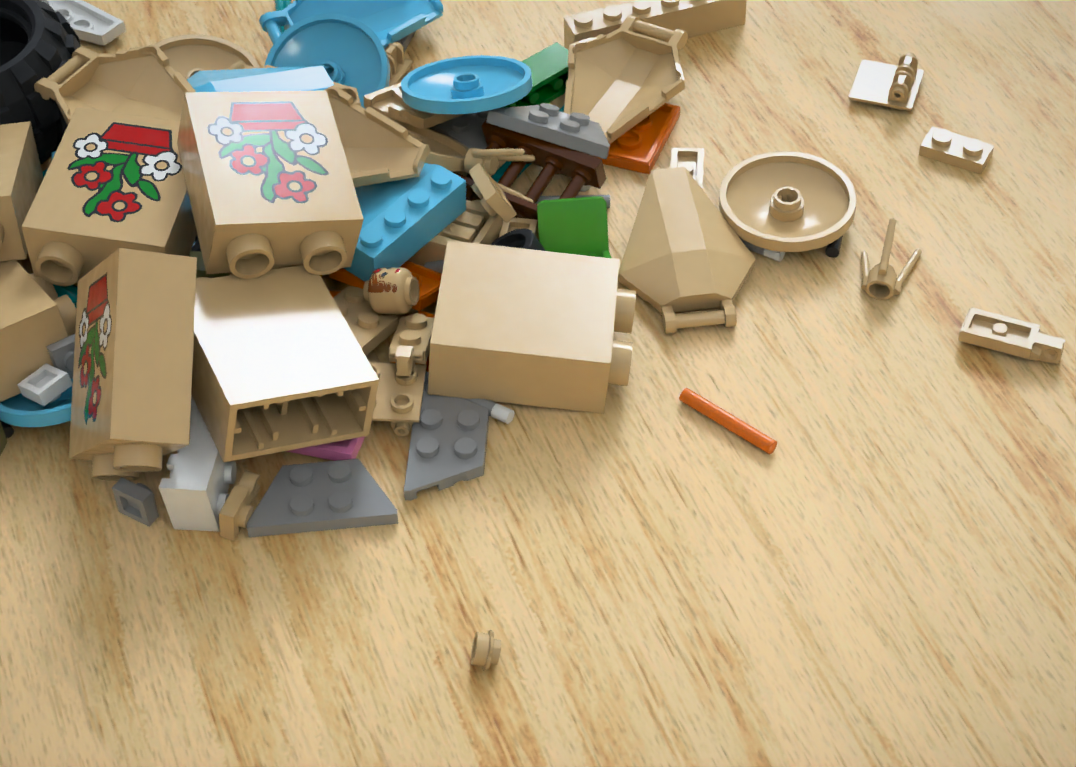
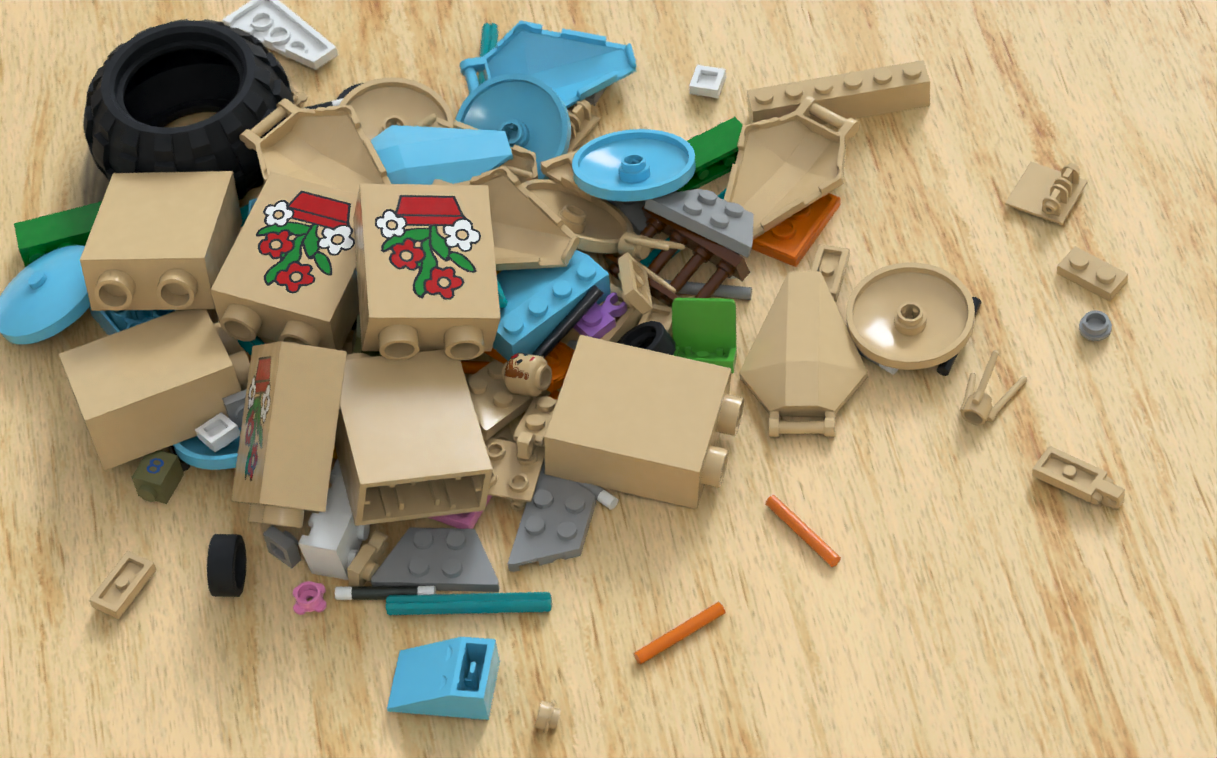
camera: 15 degrees right, 5 degrees up
none -> black tyre [207,534,246,597]
none -> bright pink plate [292,581,327,615]
none -> pearl dark grey bar [335,586,436,600]
none -> teal axle [386,592,552,615]
none -> medium azure slope [387,637,500,720]
none -> black bar [531,285,604,359]
none -> medium lavender plate [573,292,627,339]
none -> orange bar [633,602,726,665]
none -> white plate [689,65,726,98]
none -> light grey plate [1079,310,1112,341]

